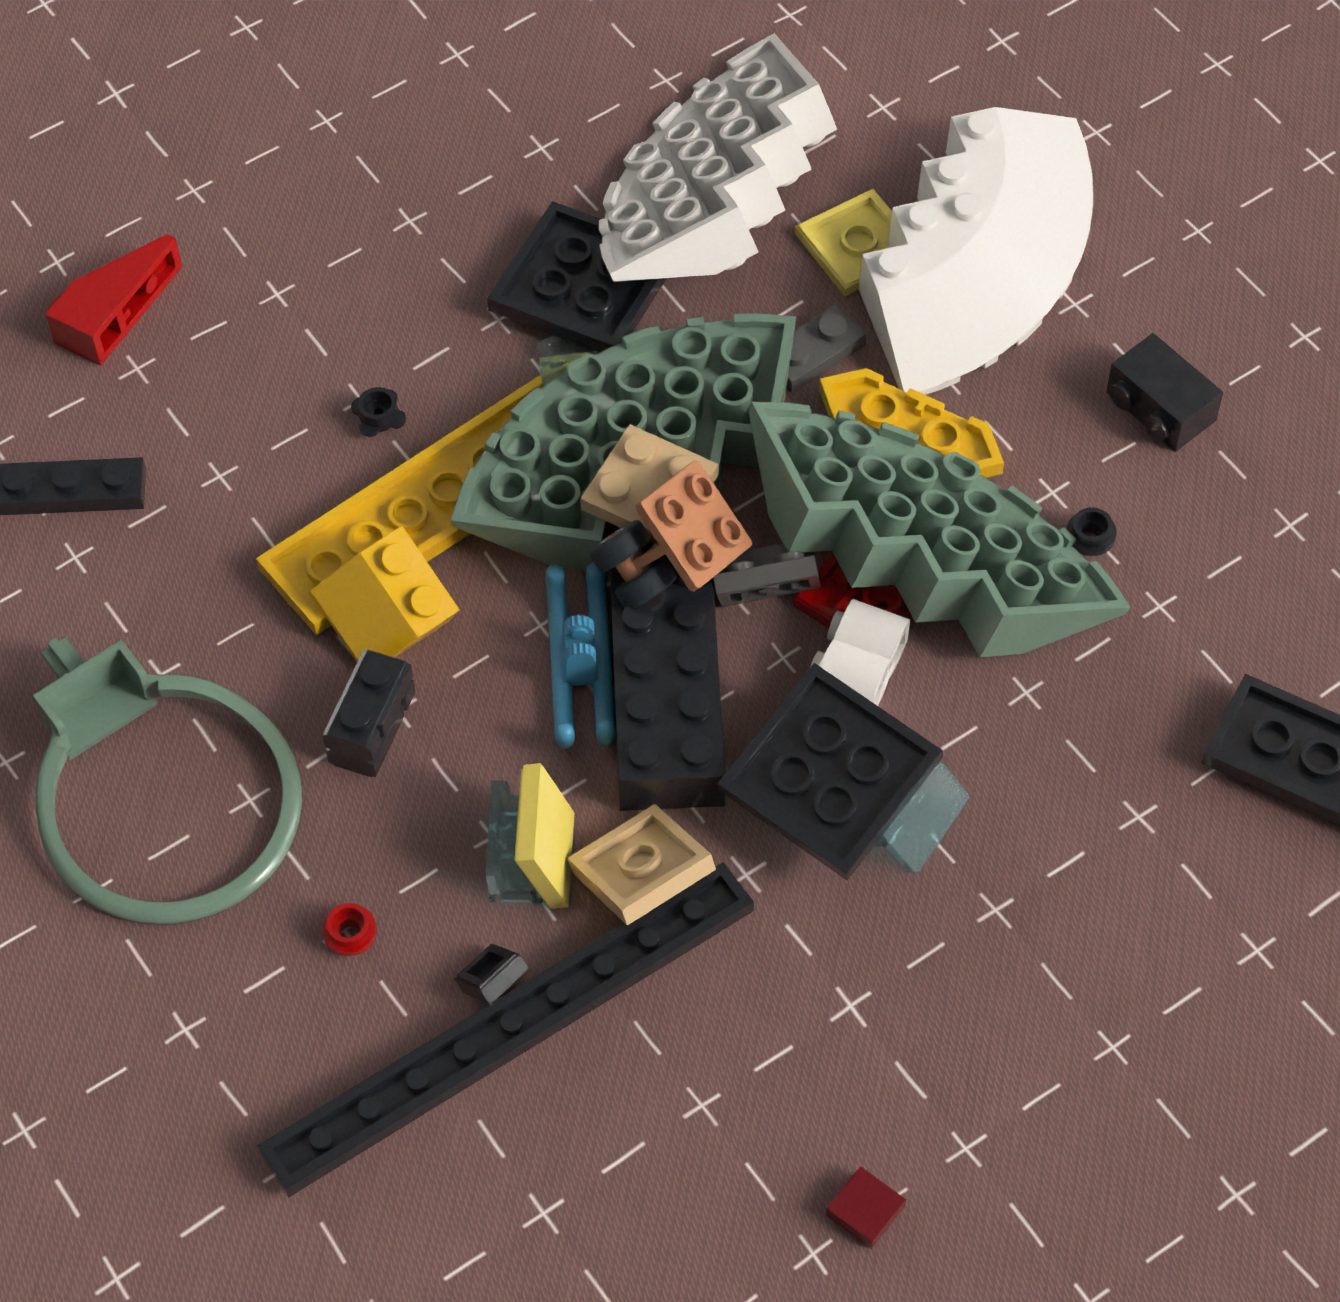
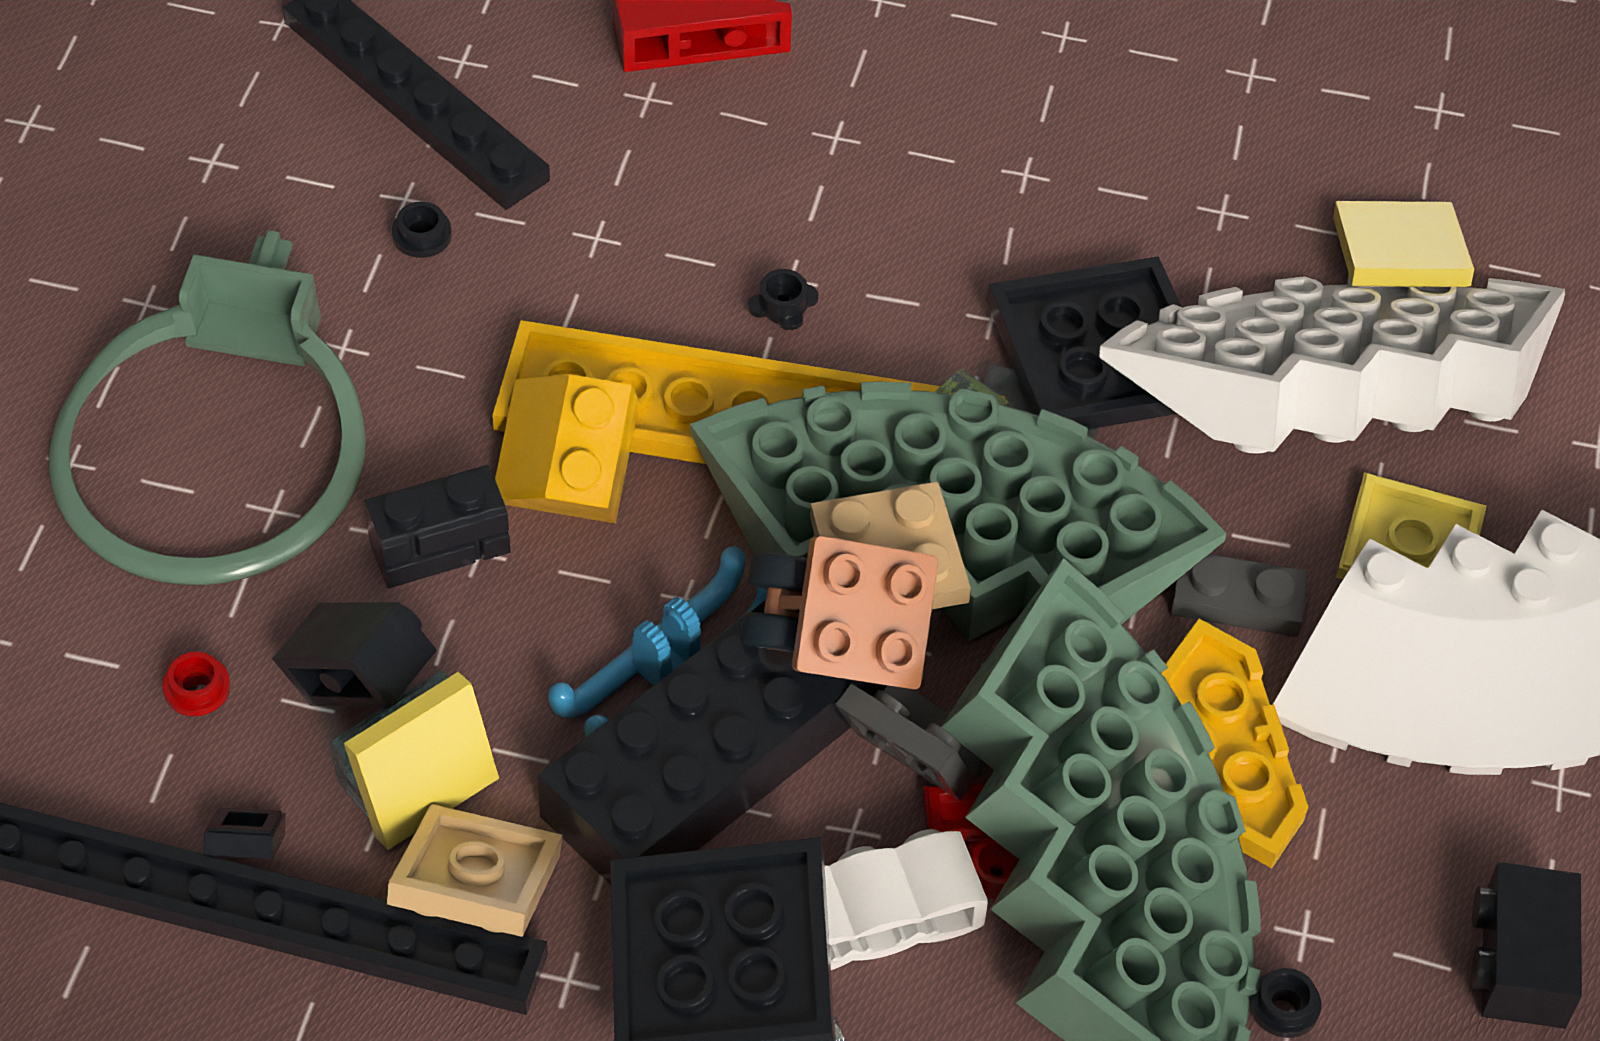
camera: 45 degrees right, 5 degrees down
none -> black brick [272,602,437,708]
none -> black plate [392,201,452,258]
none -> light yellow tile [1333,201,1474,287]

